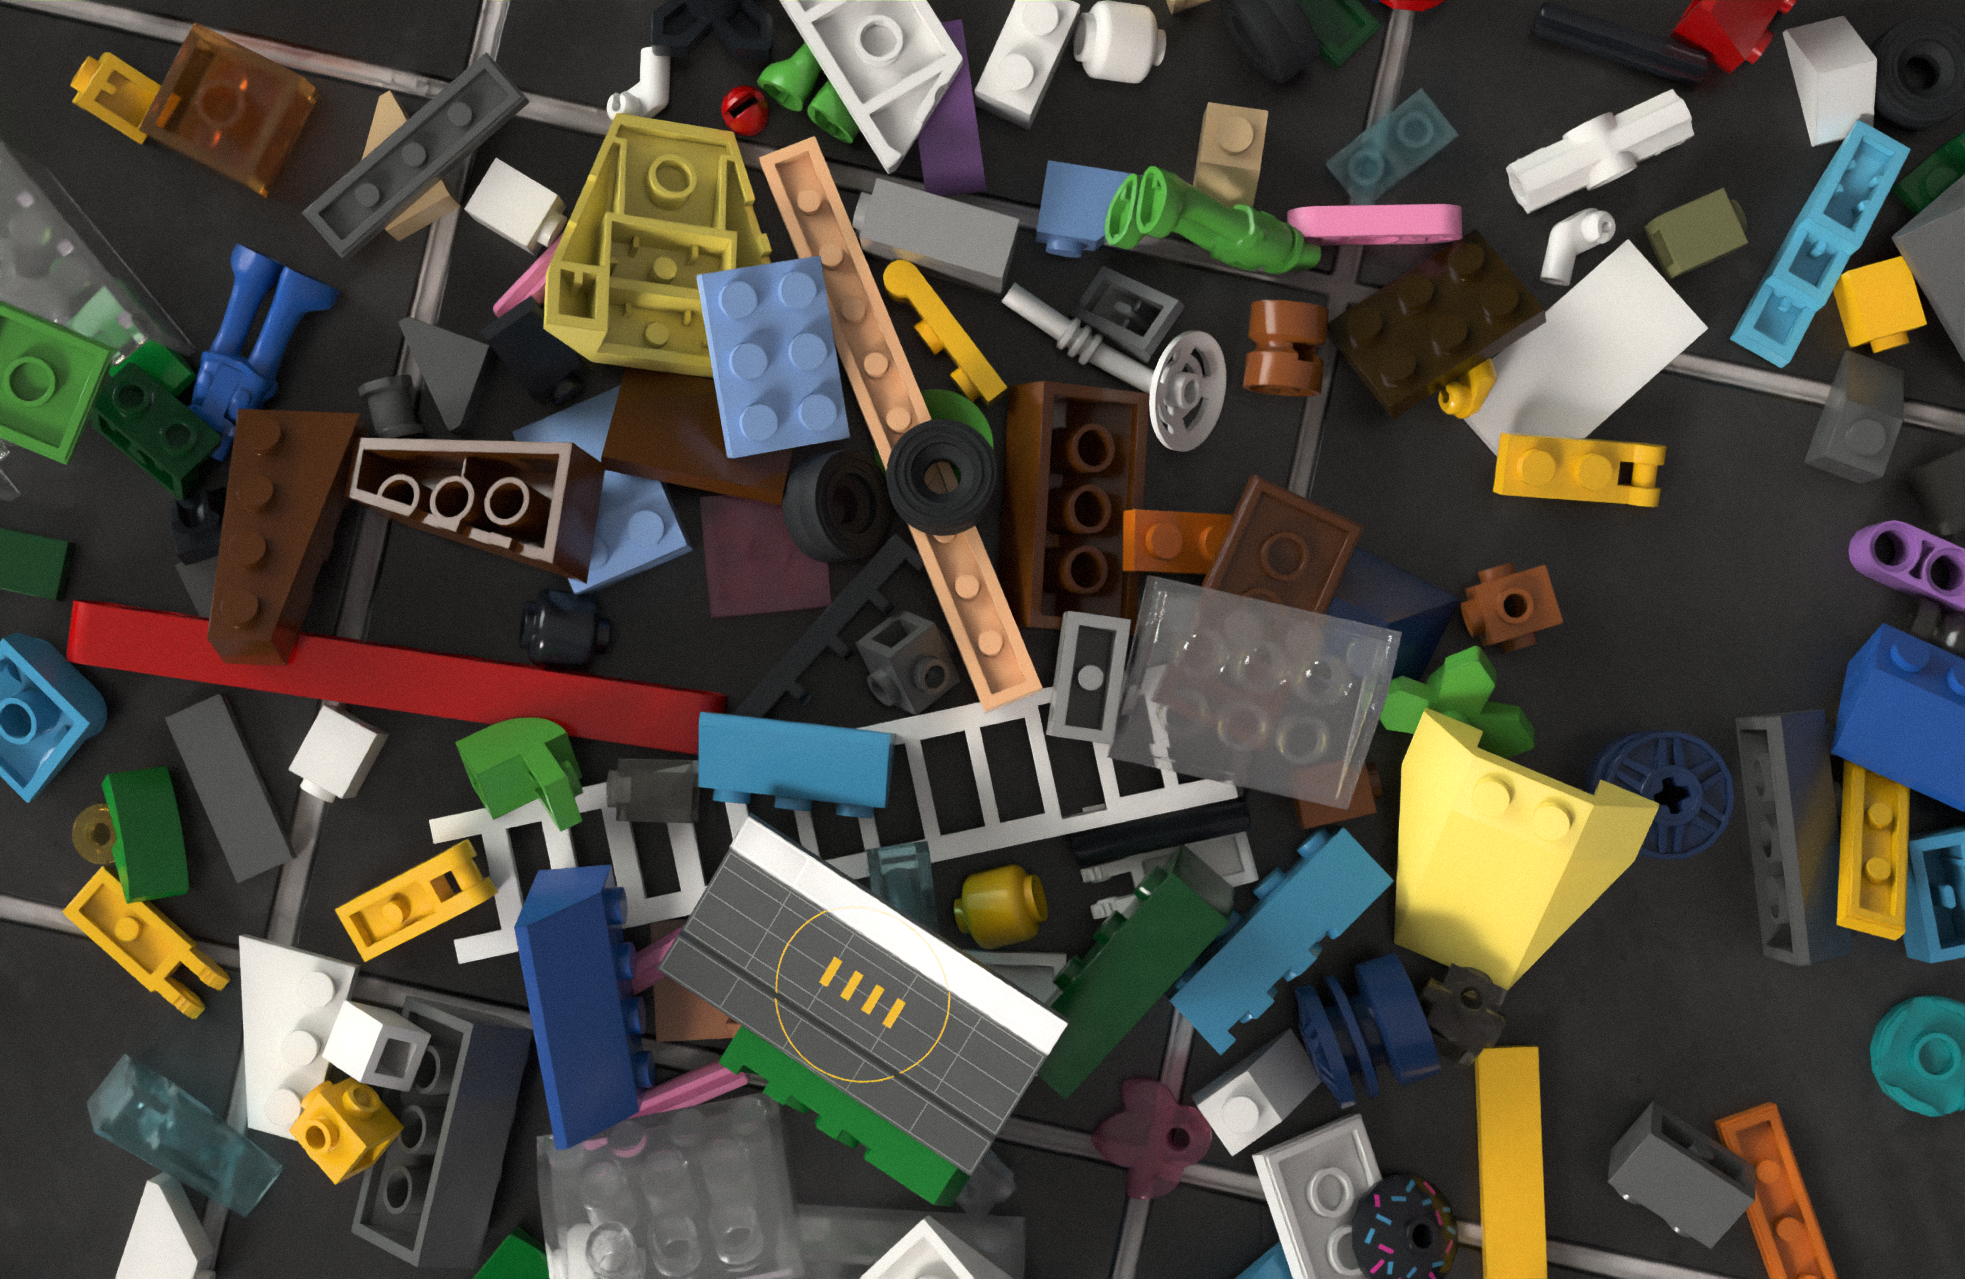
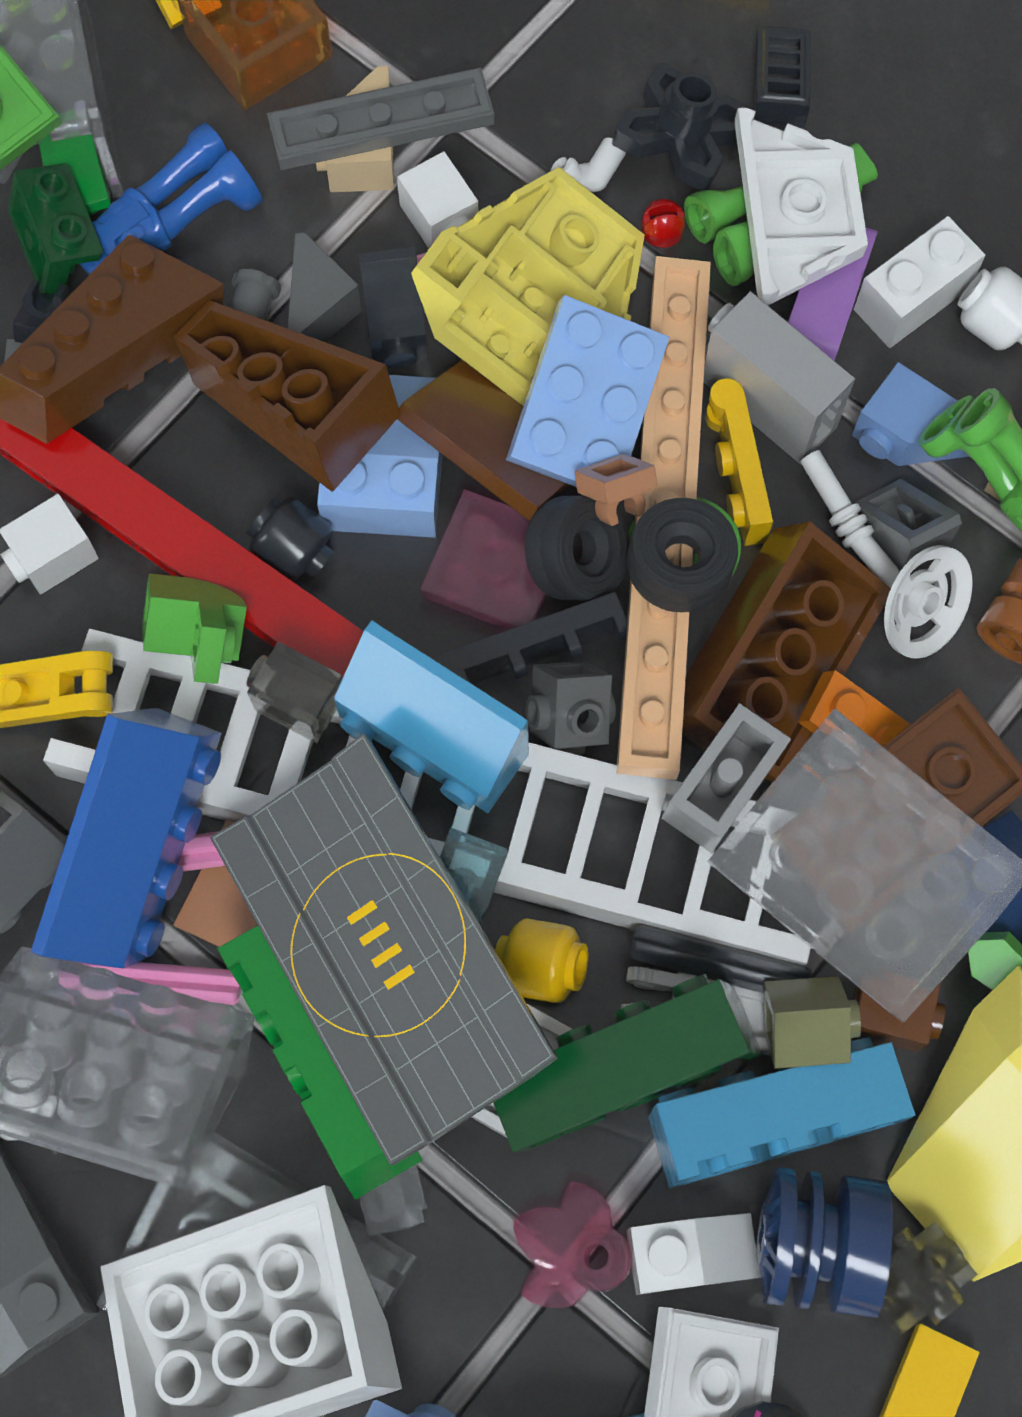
camera: 30 degrees right, 15 degrees down
none -> nougat tile [574,454,658,526]
none -> olive brick [764,976,861,1069]

